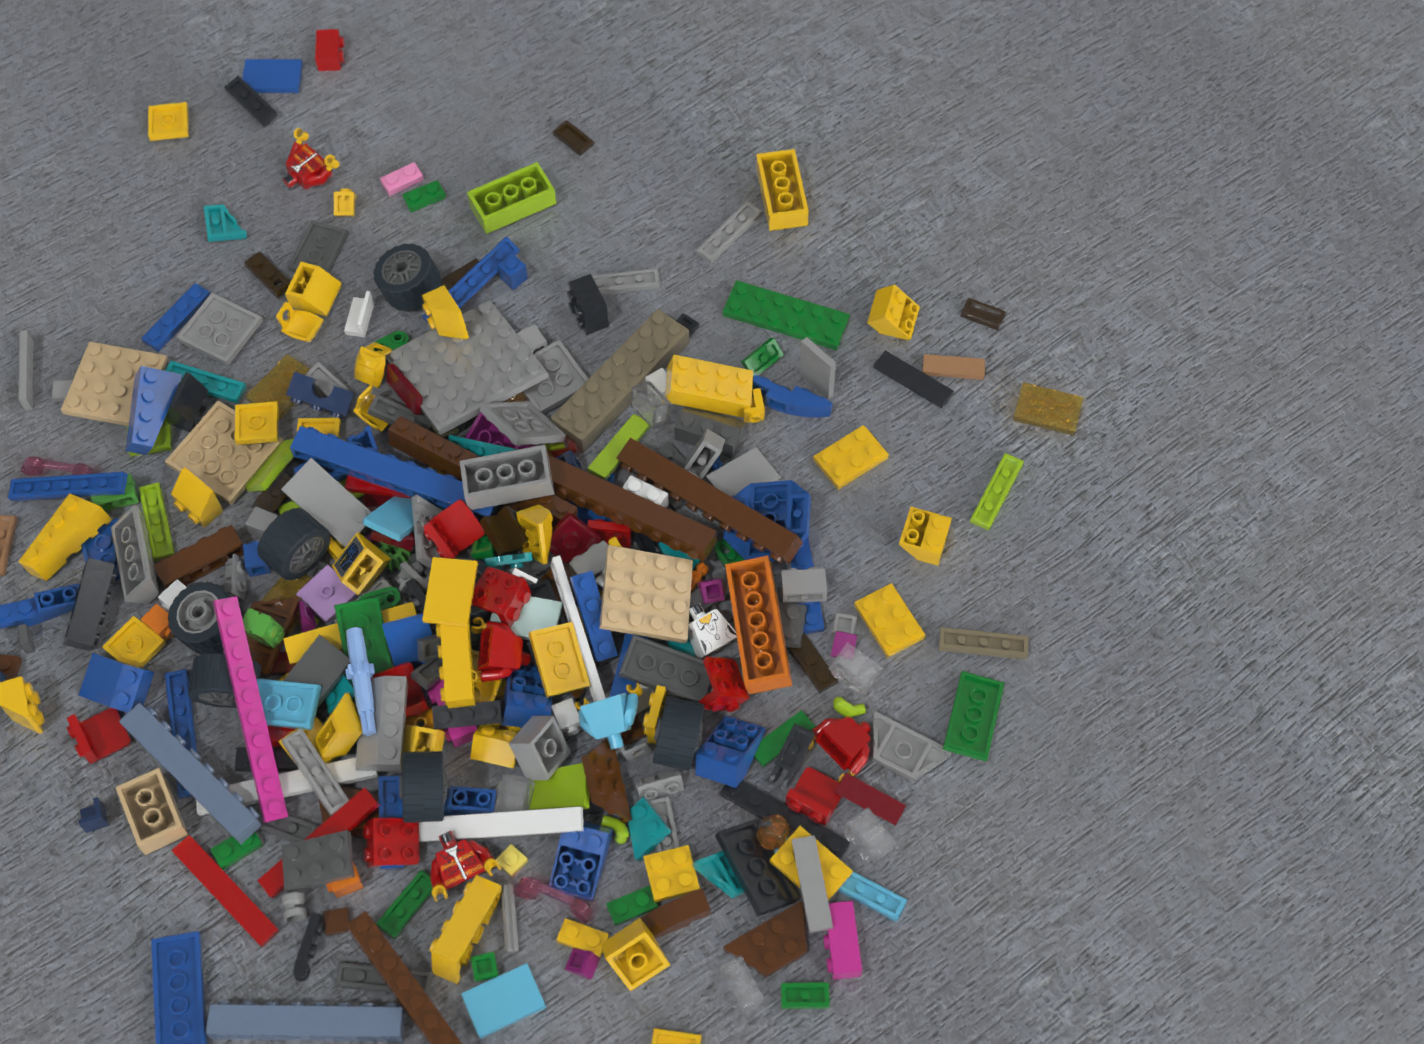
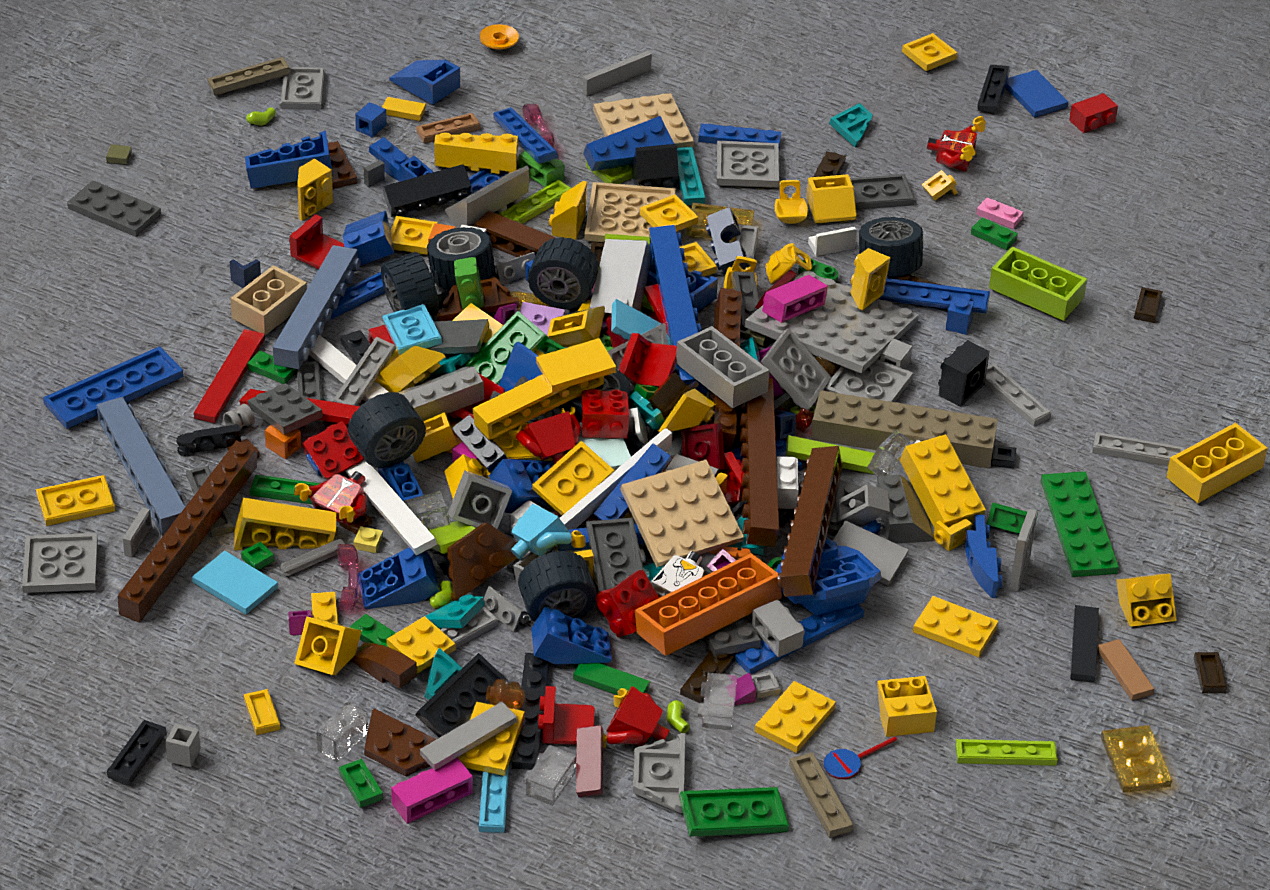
camera: 60 degrees right, 20 degrees down
dark pink plate [213,596,288,823] -> none
light blue piece [345,627,376,736] -> none
black hinge [768,724,815,790] -> none
none -> dark pink brick [762,275,828,323]
none -> blue piece [824,736,898,779]

